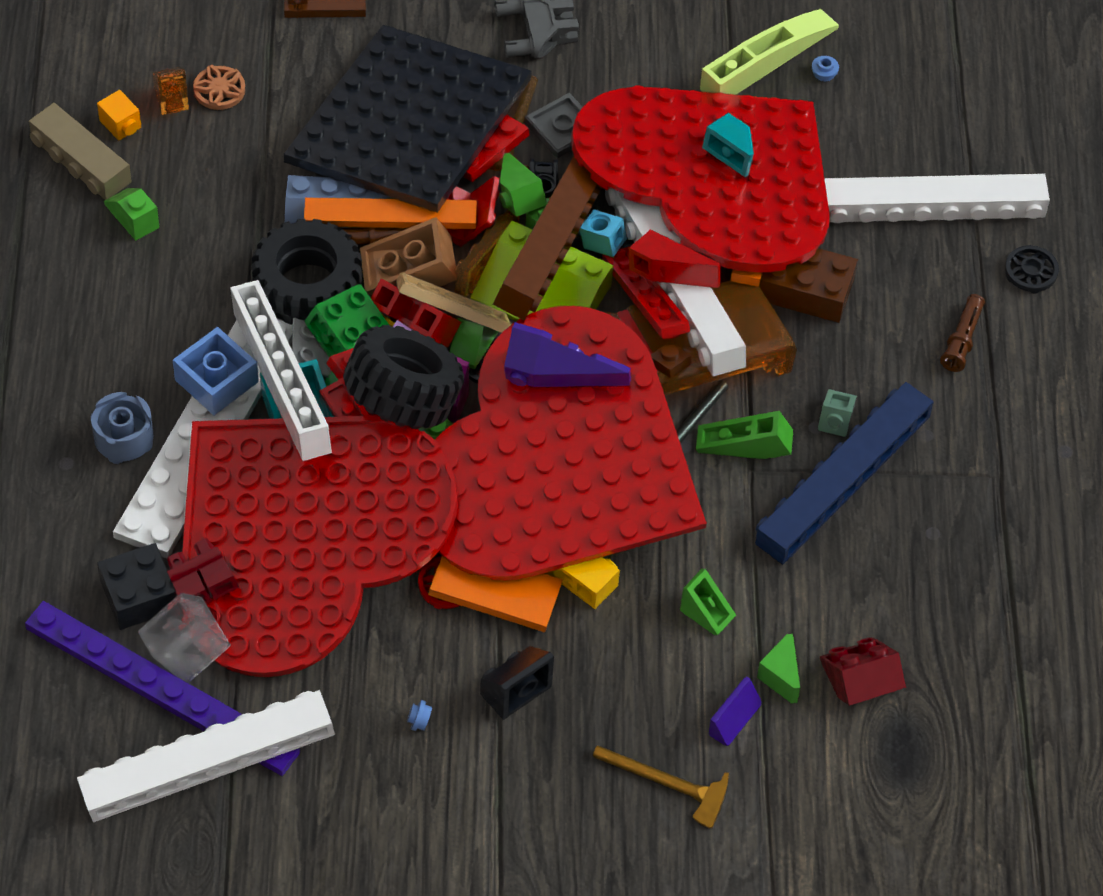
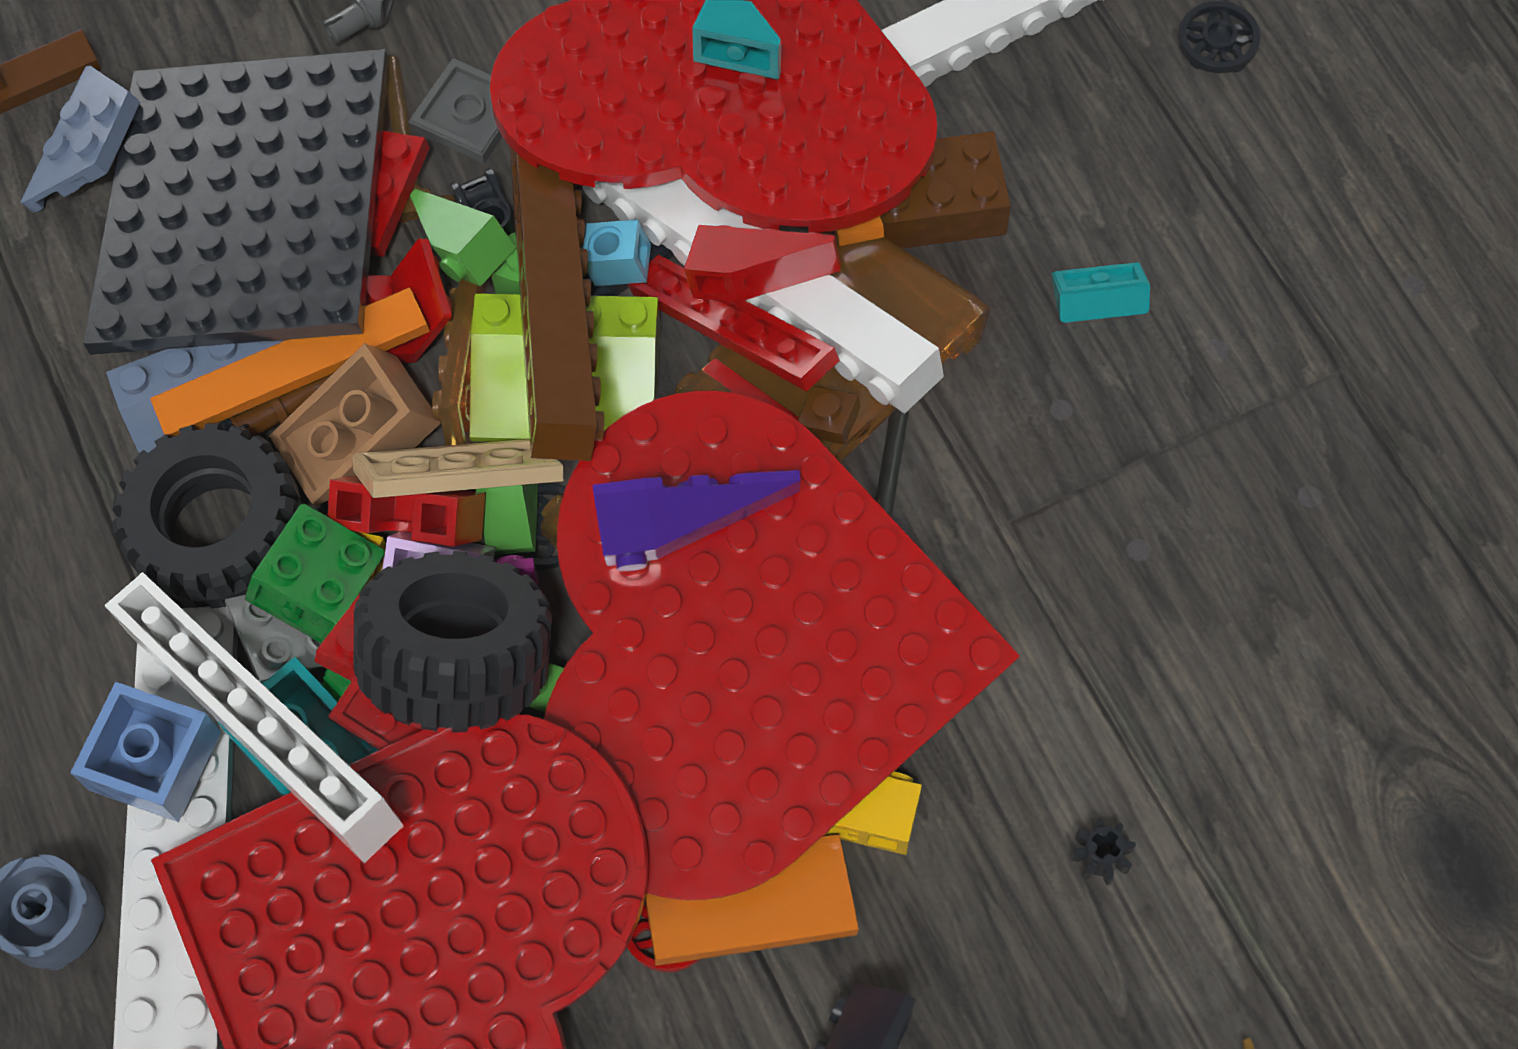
camera: 20 degrees left, 10 degrees up
bright green slope [680,569,736,635] -> none
bright green slope [696,411,793,459] -> none
dark purple slope [709,676,761,746] -> none
dark blue brick [755,382,934,565] -> none
bright green slope [757,634,800,703] -> none
sand green bracket [818,389,857,437] -> none
dark red slope [820,637,906,706] -> none
reddish brown pin [940,294,985,372] -> none
none -> sand blue wing [21,66,140,212]
none -> teal slope [1051,262,1150,323]
none -> black gear [1071,818,1136,885]

